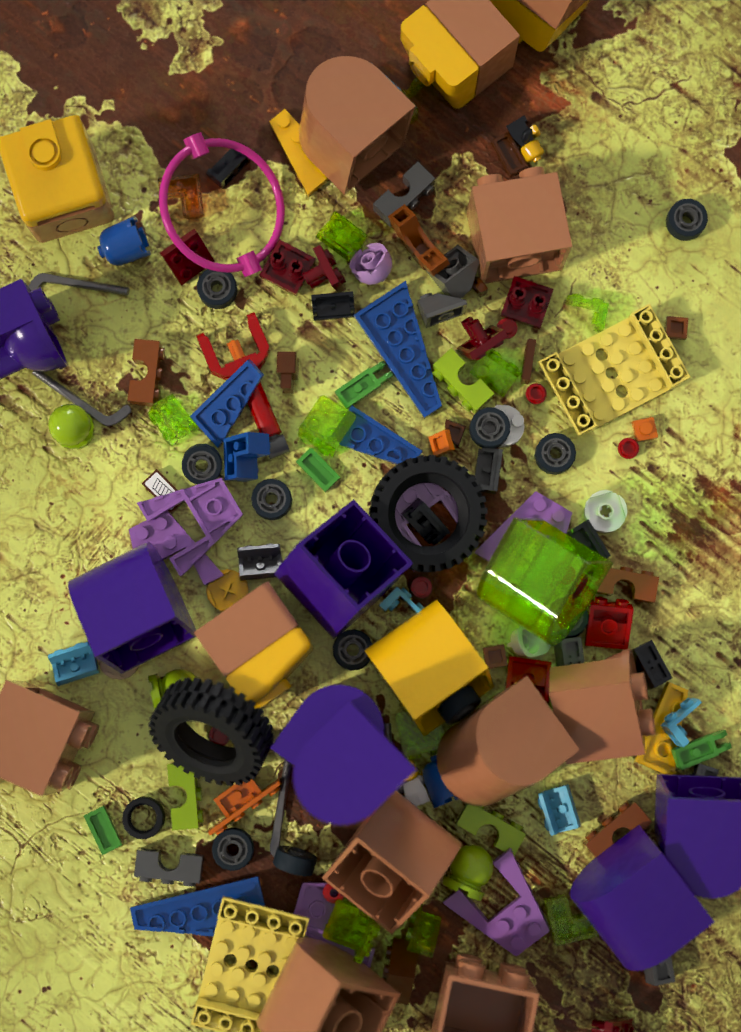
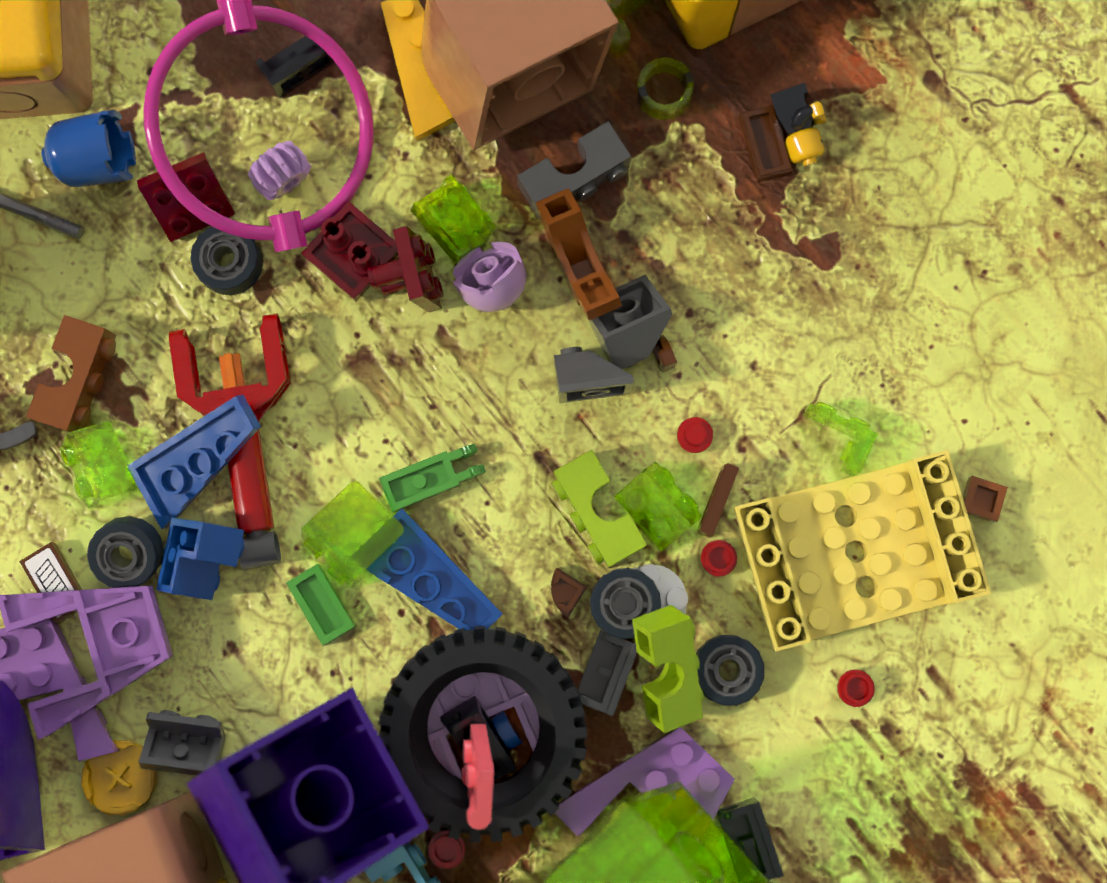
camera: 15 degrees right, 0 degrees up
clear orange brick [158,173,204,219] -> none
wheel [251,479,292,520] -> none
reddish brown piece [276,352,299,394] -> none
black hinge [311,291,355,321] -> none
blue wing [354,281,442,419] -> none
orange plate [428,430,455,457] -> none
dark red plate [457,317,508,360] -> none
nougat piece [467,167,572,284] -> none
dark red plate [500,276,554,330] -> none
white plate [584,490,627,533] -> none
orange plate [632,417,658,443] -> none
wheel [666,199,708,241] -> none
none -> lavender gear [248,141,311,200]
none -> coral plate [461,724,494,829]
none -> blue tile [492,711,523,750]
none -> lime arch [632,605,704,733]
none -> clear neon green piece [636,57,694,120]

